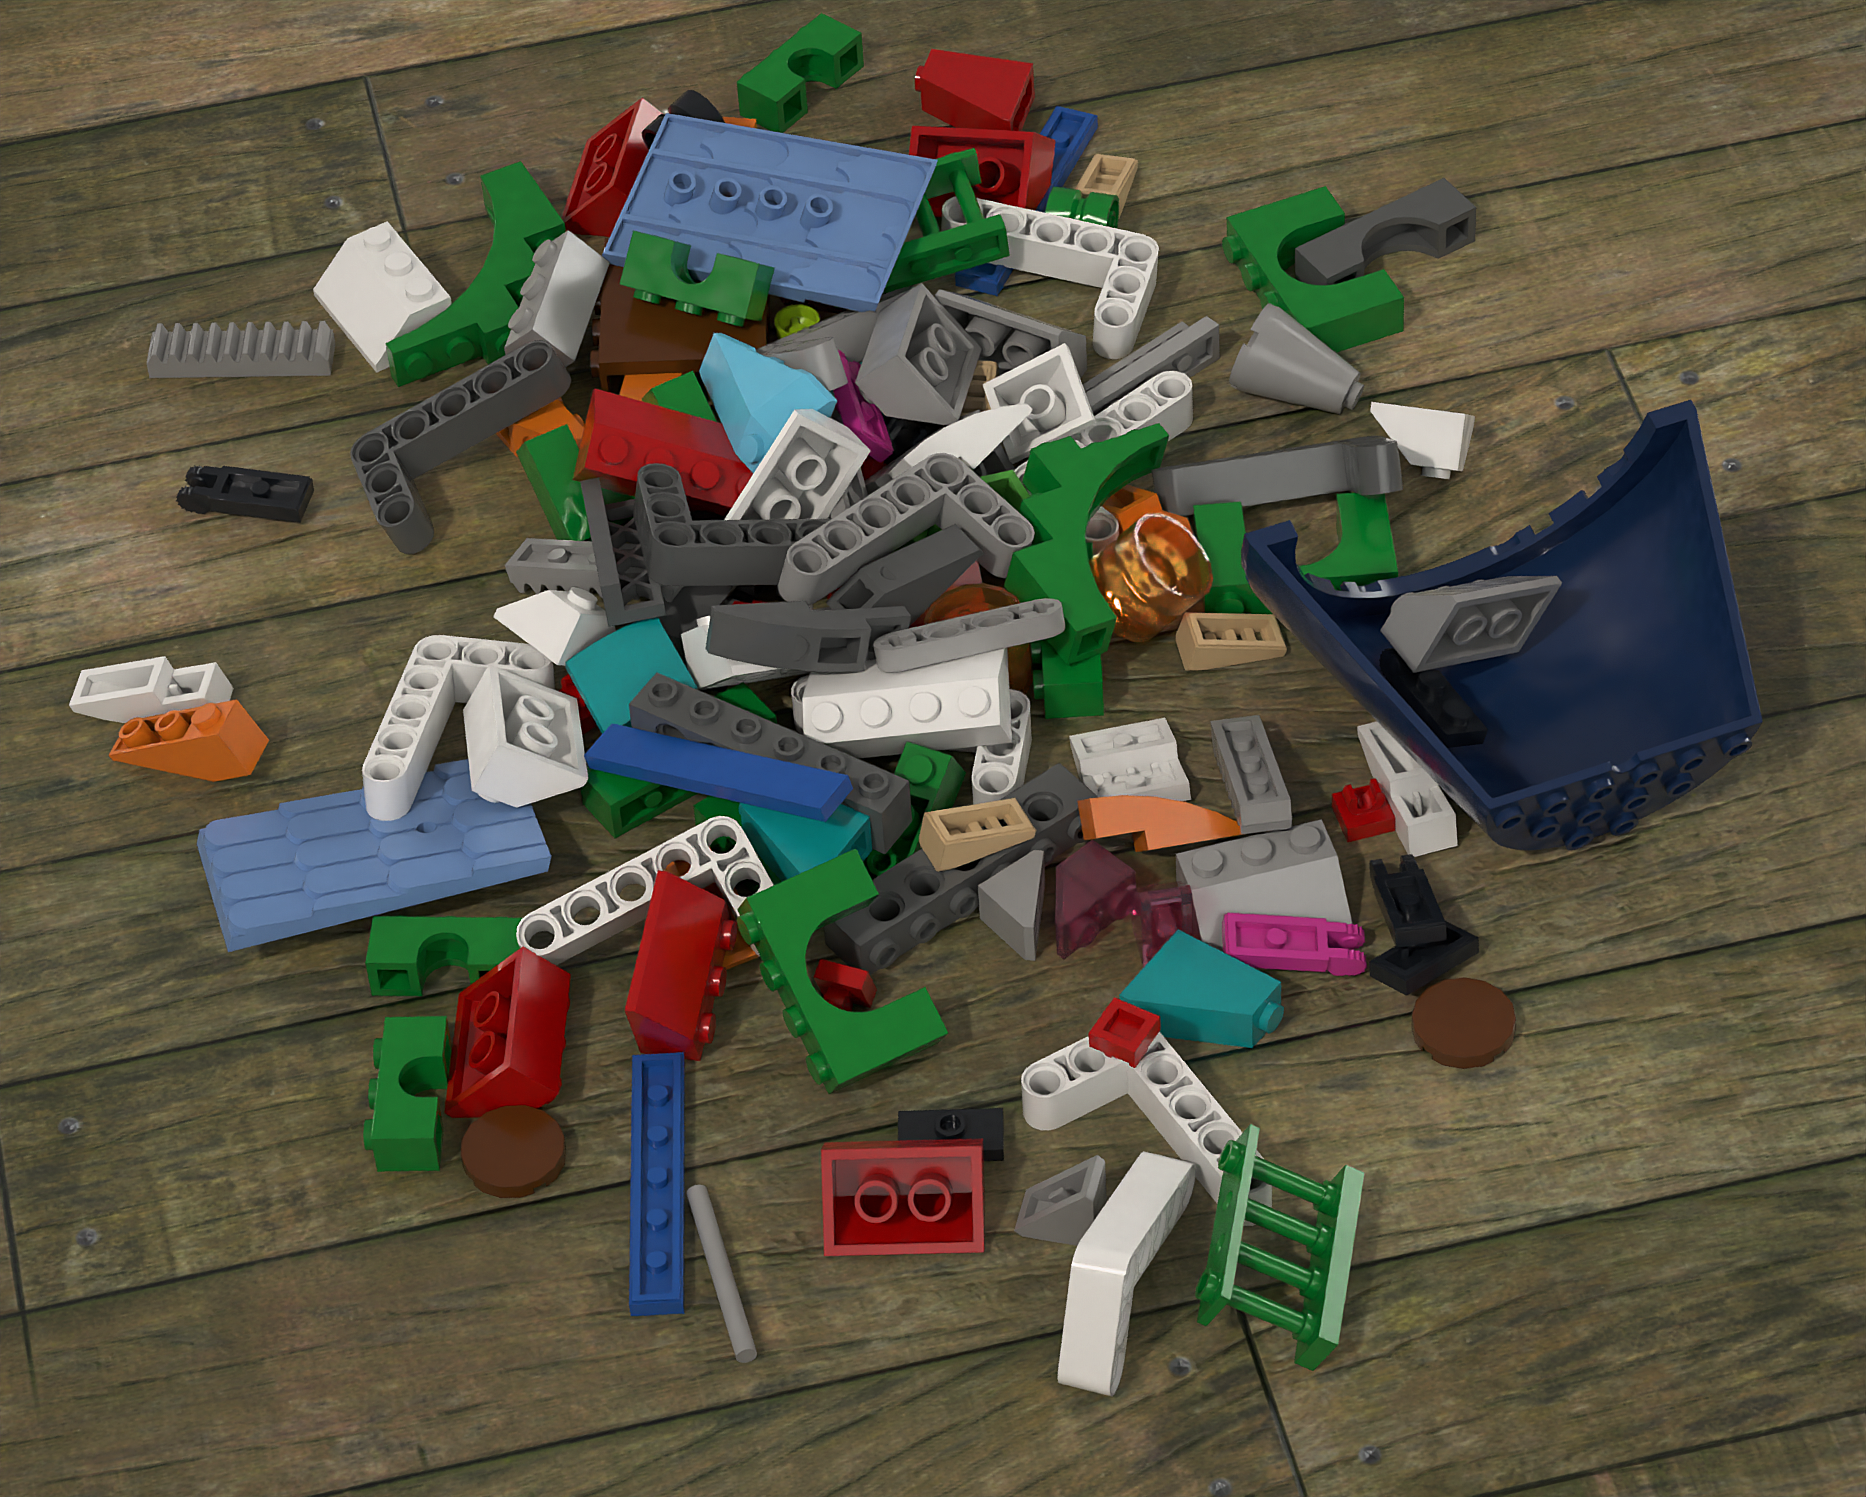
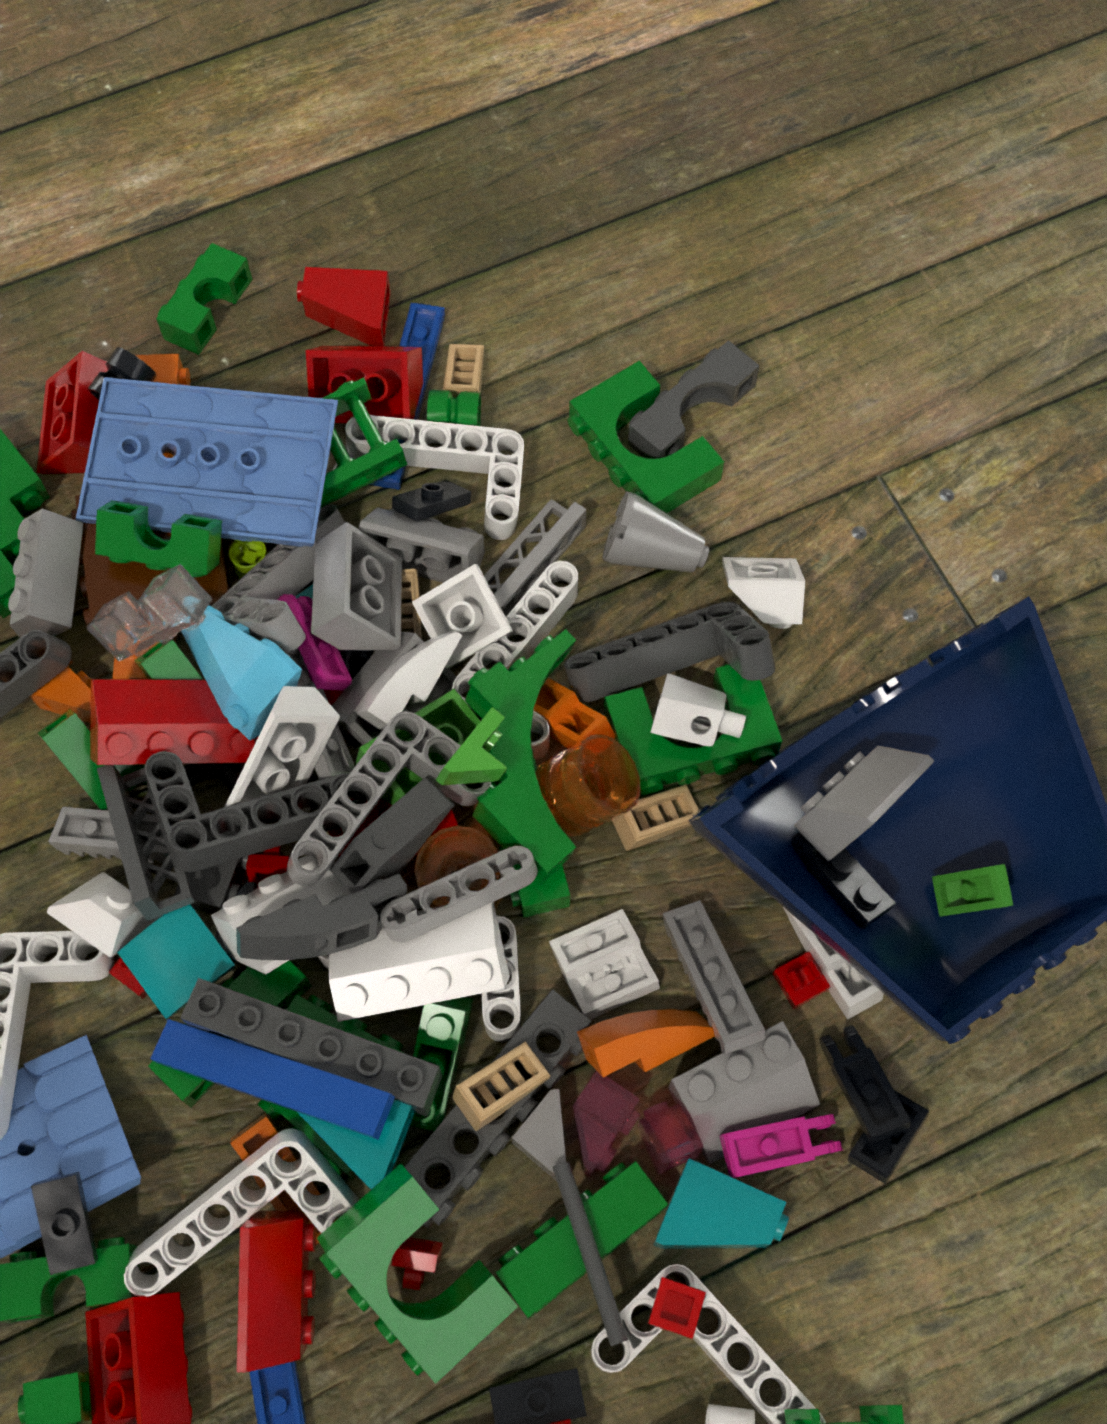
camera: 15 degrees left, 20 degrees up
white slope [463,665,588,808] -> none
reddish brown tile [1411,977,1516,1069] -> none
none -> black plate [31,1172,98,1275]
none -> clear arch [86,564,212,662]
none -> black plate [392,480,471,521]
none -> bright green slope [435,707,507,785]
none -> green brick [496,1161,668,1320]
none -> dark grey bar [553,1162,628,1346]
none -> white torso [650,673,746,746]
none -> bright green slope [932,864,1013,917]

